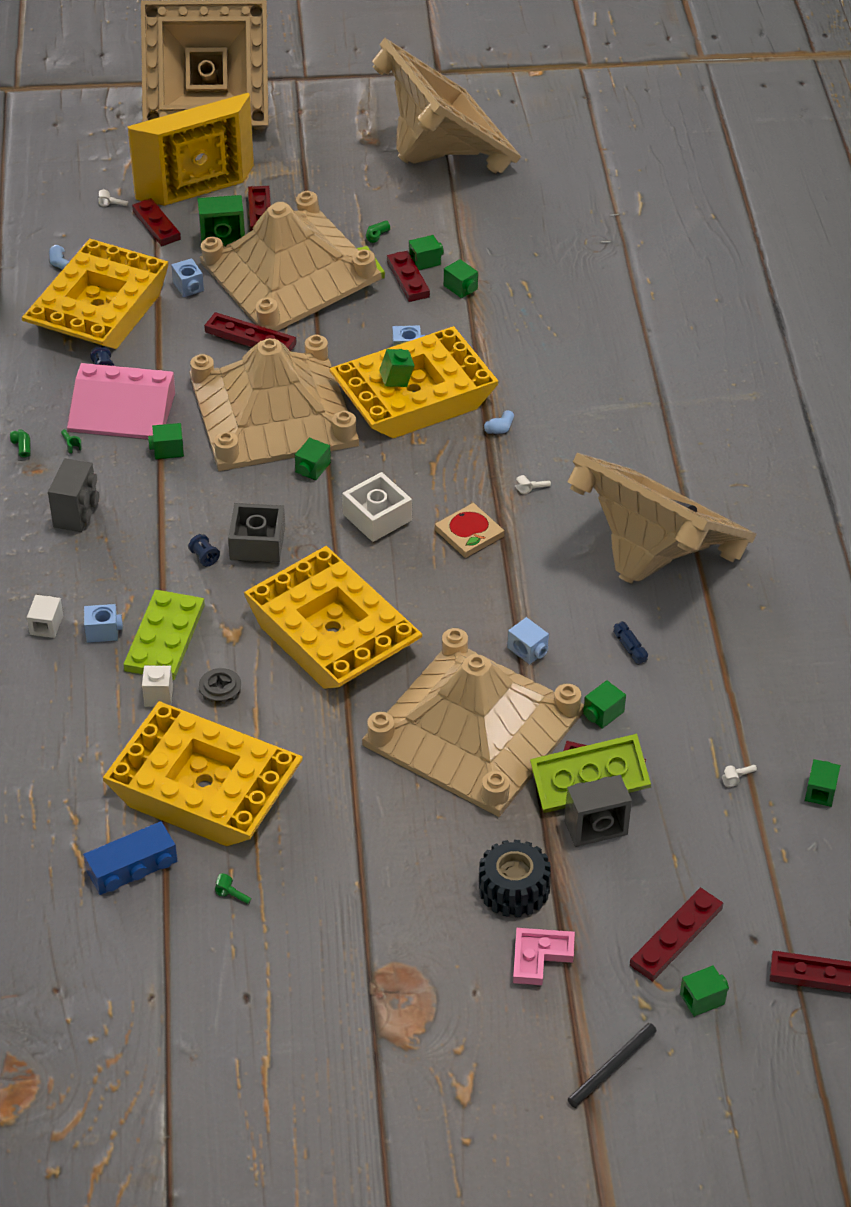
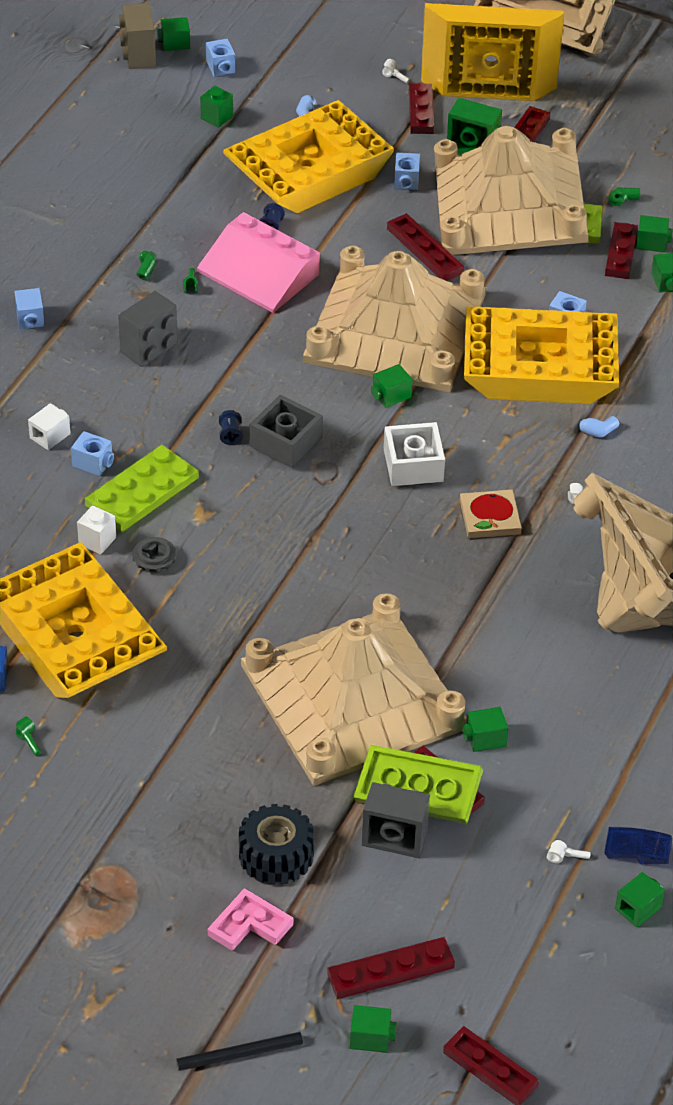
camera: 30 degrees right, 0 degrees up
green brick [148,423,184,459] -> none
yellow slope [244,546,422,689] -> none
green brick [379,349,415,387] -> none
light blue brick [507,617,549,665] -> none
dark blue axle [613,621,648,664] -> none
none -> clear blue slope [604,827,672,864]

